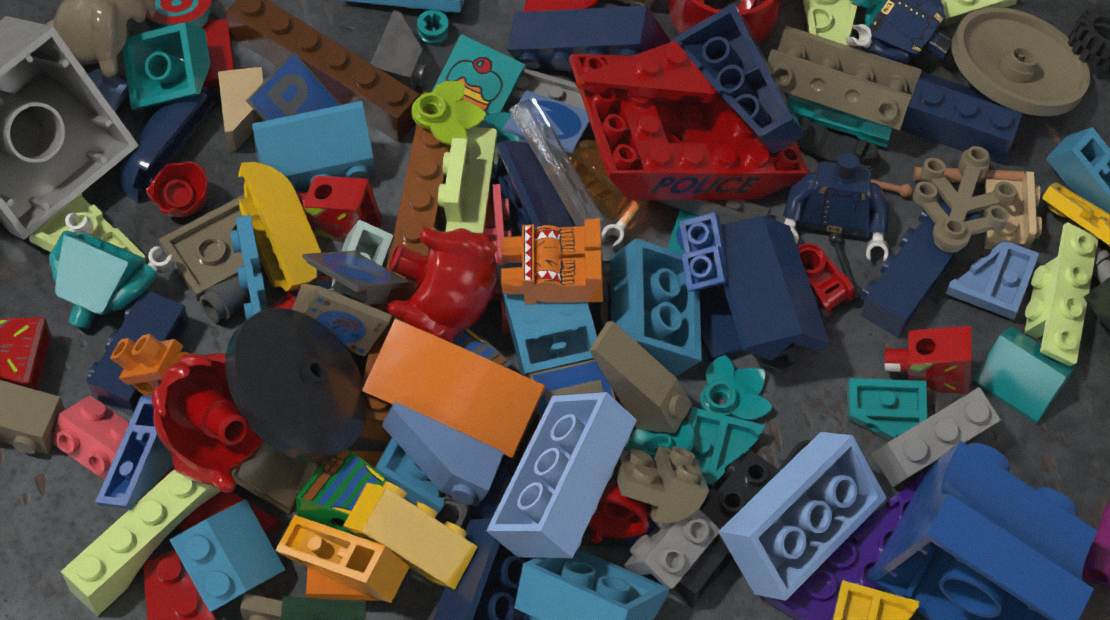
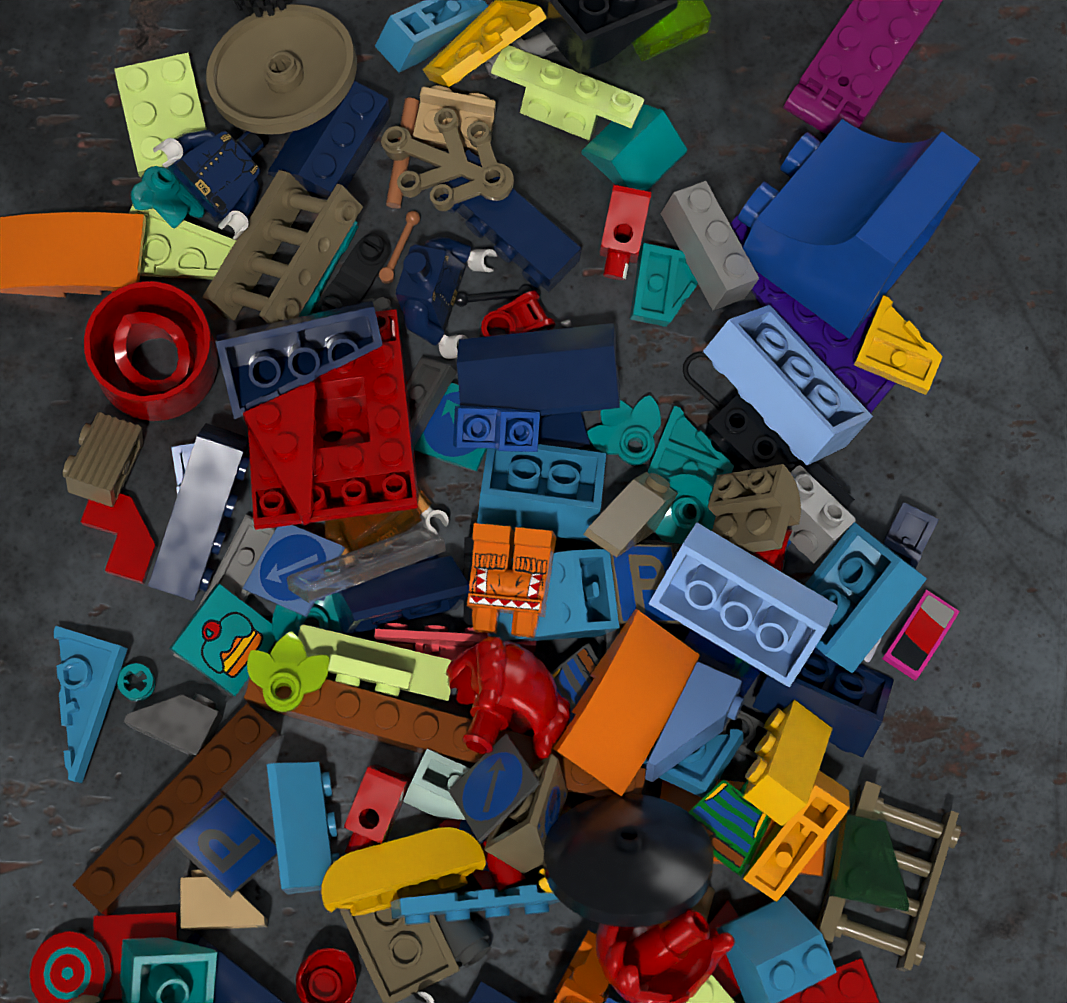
camera: 85 degrees left, 15 degrees up
medium blue wing [946,240,1039,320] -> none

